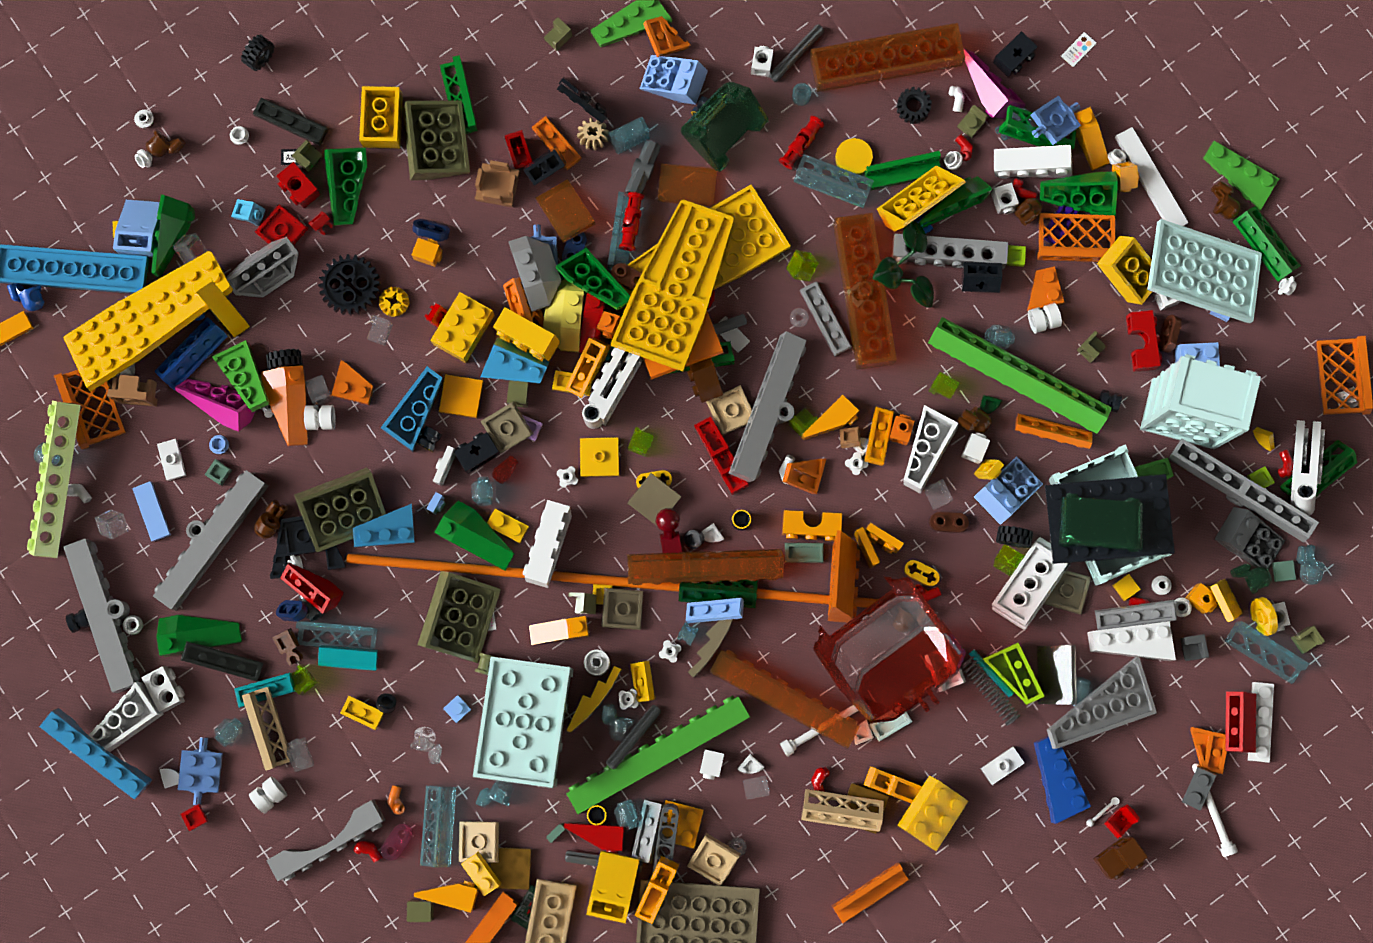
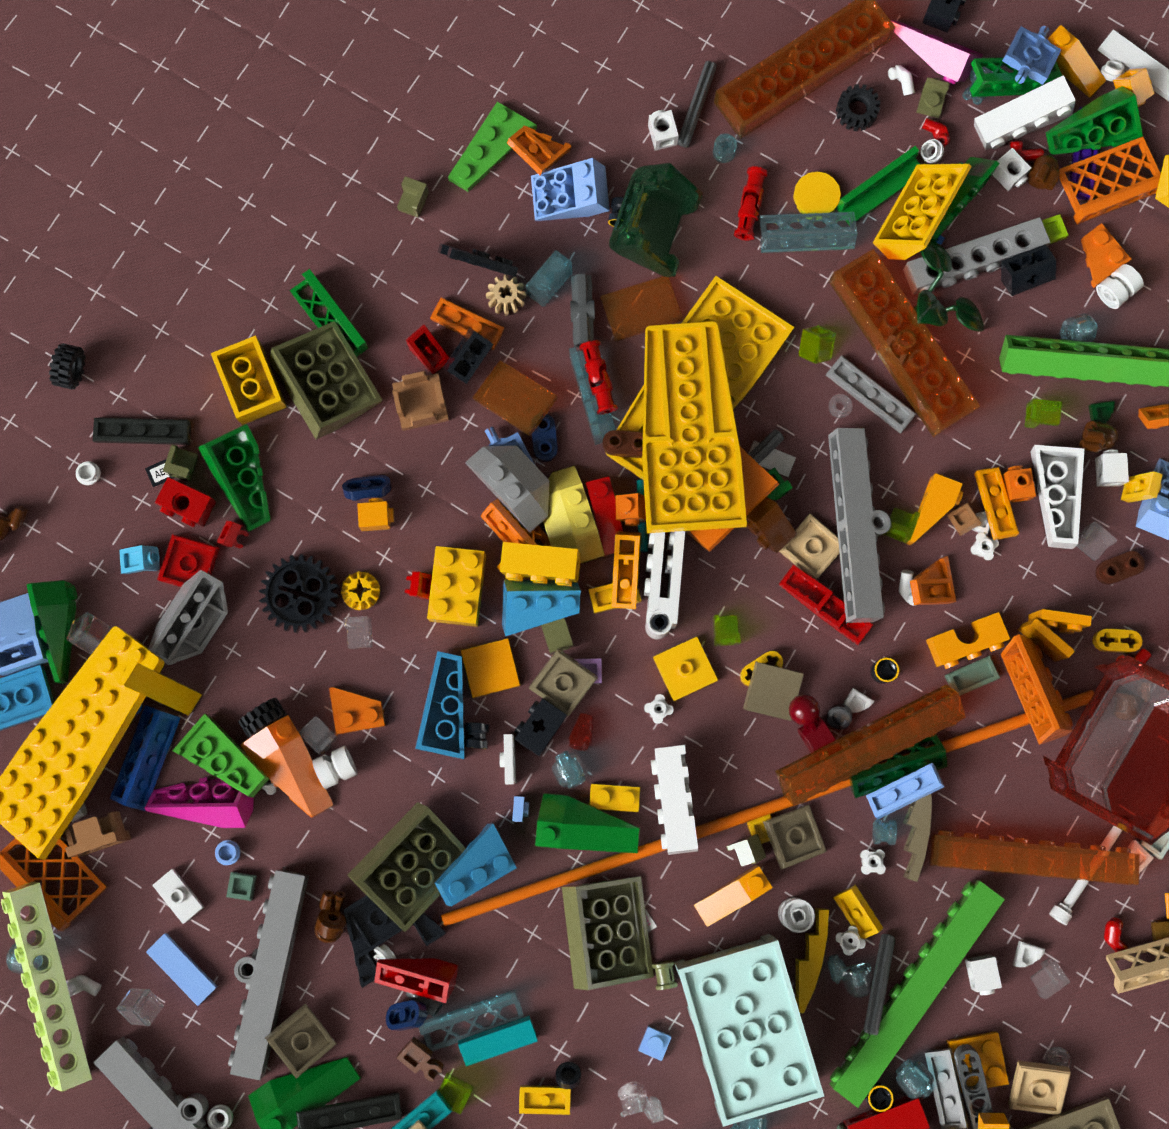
camera: 25 degrees left, 0 degrees up
green wedge [556,248,630,310] -> none
none -> dark tan tile [265,1004,337,1078]

